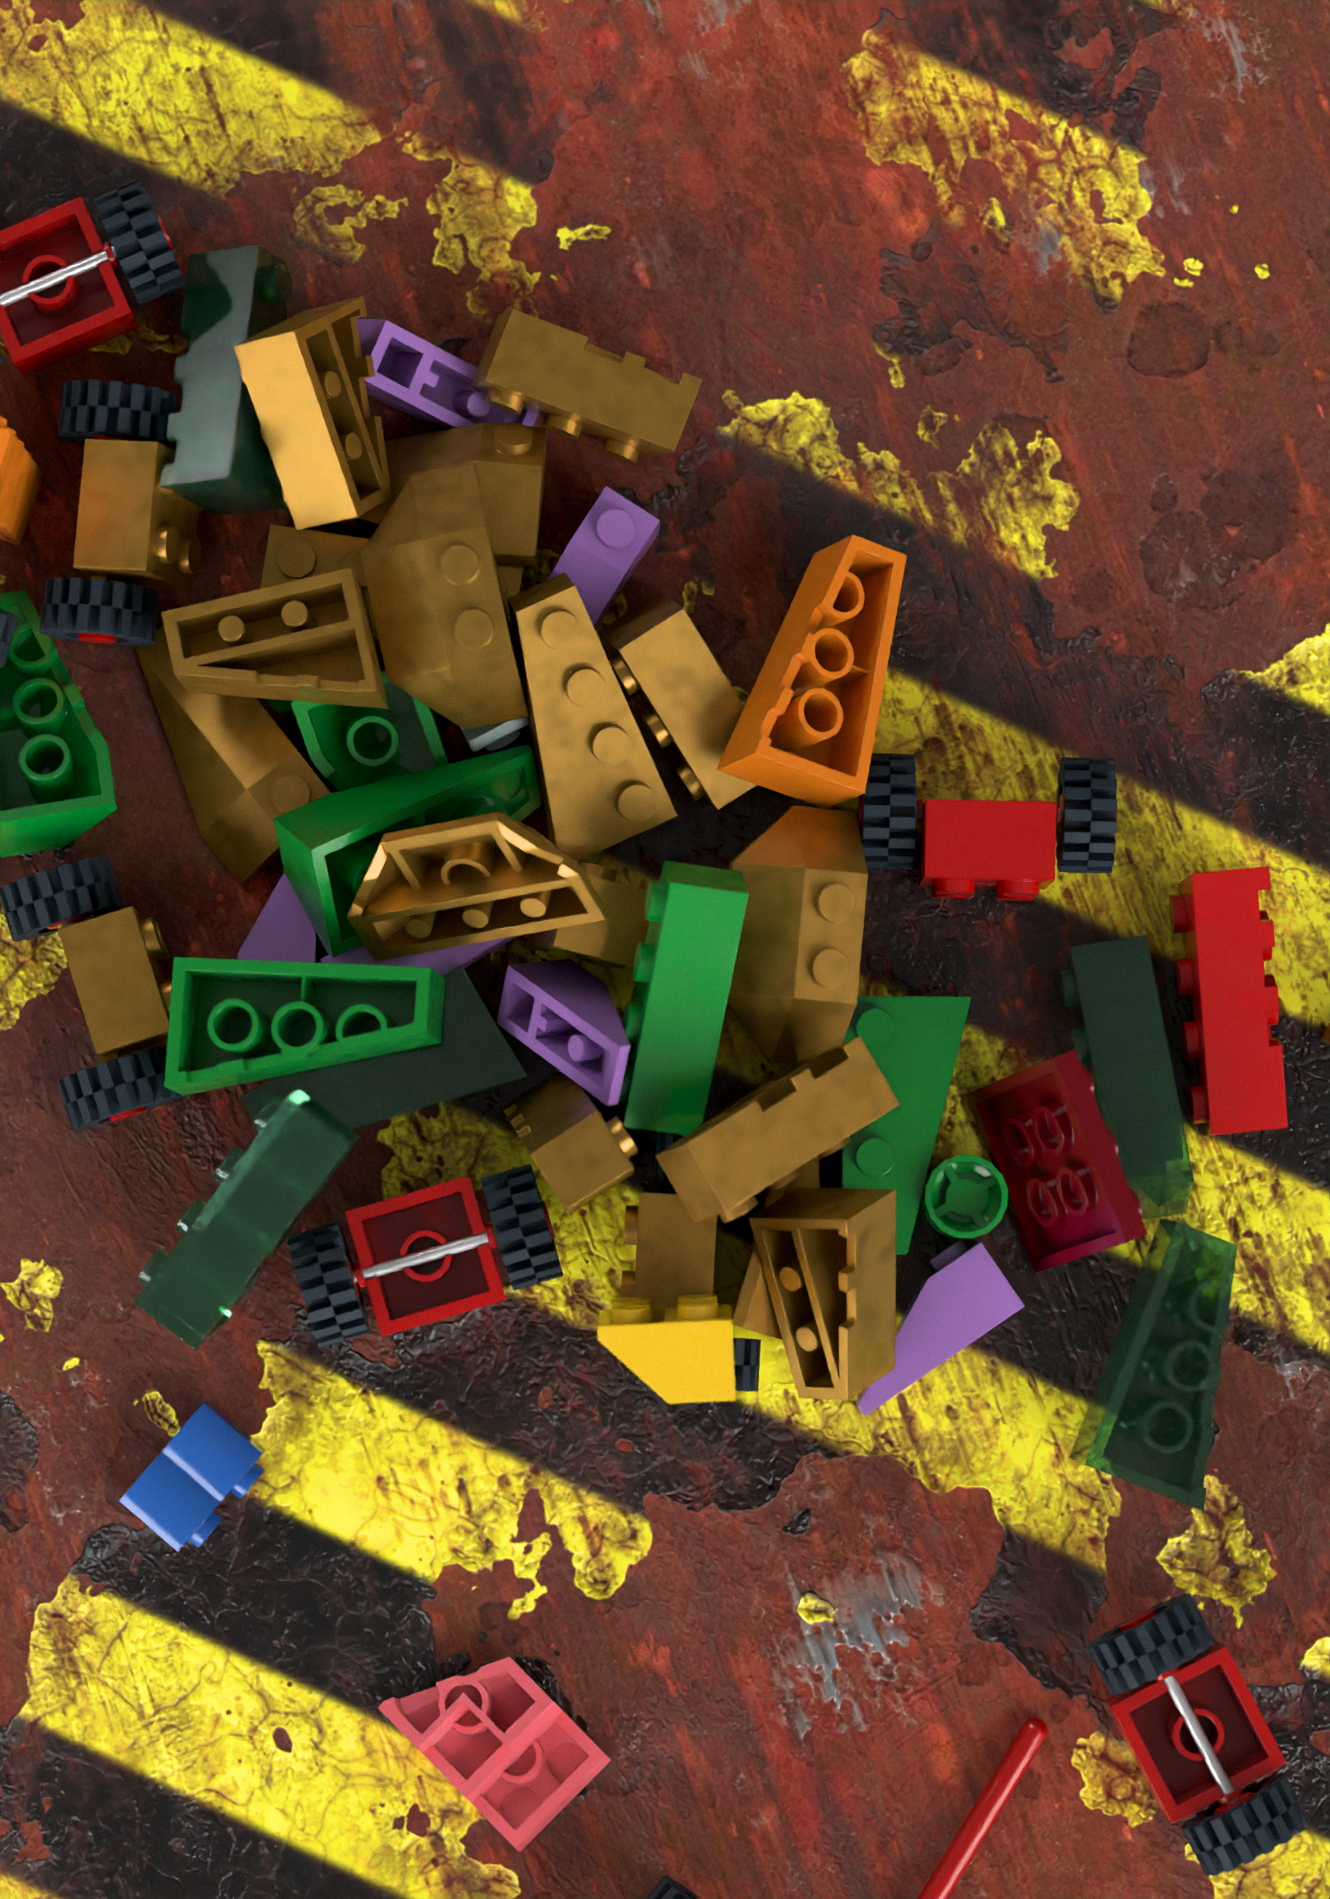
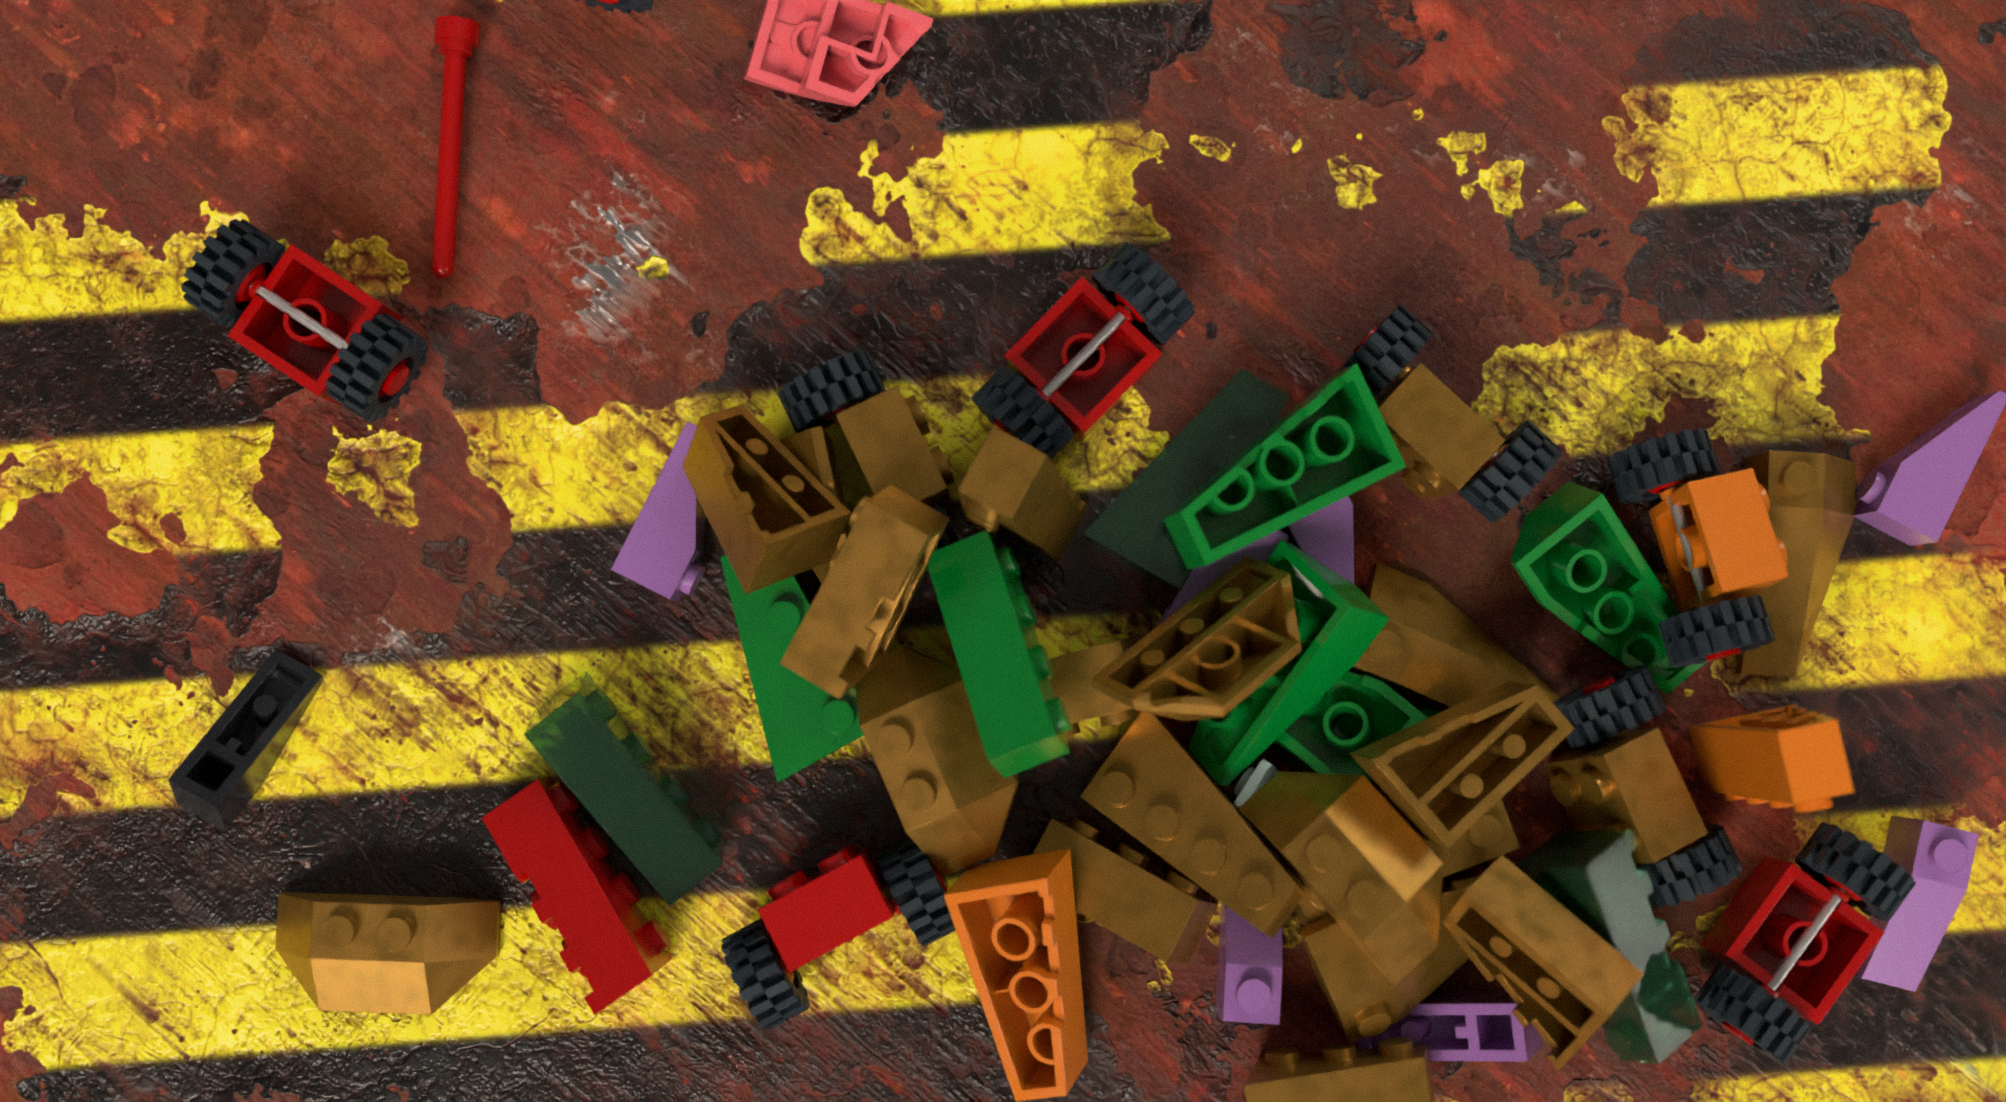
camera: 155 degrees right, 0 degrees up
blue brick [119,1400,265,1552] -> none
clear green wedge [133,1089,361,1350] -> none
medium lavender slope [496,959,630,1106] -> none
yellow slope [597,1294,736,1403] -> none
green wheel [920,1155,1008,1239] -> none
dark red plate [965,1050,1148,1273] -> none
clear green wedge [1069,1219,1237,1511] -> none

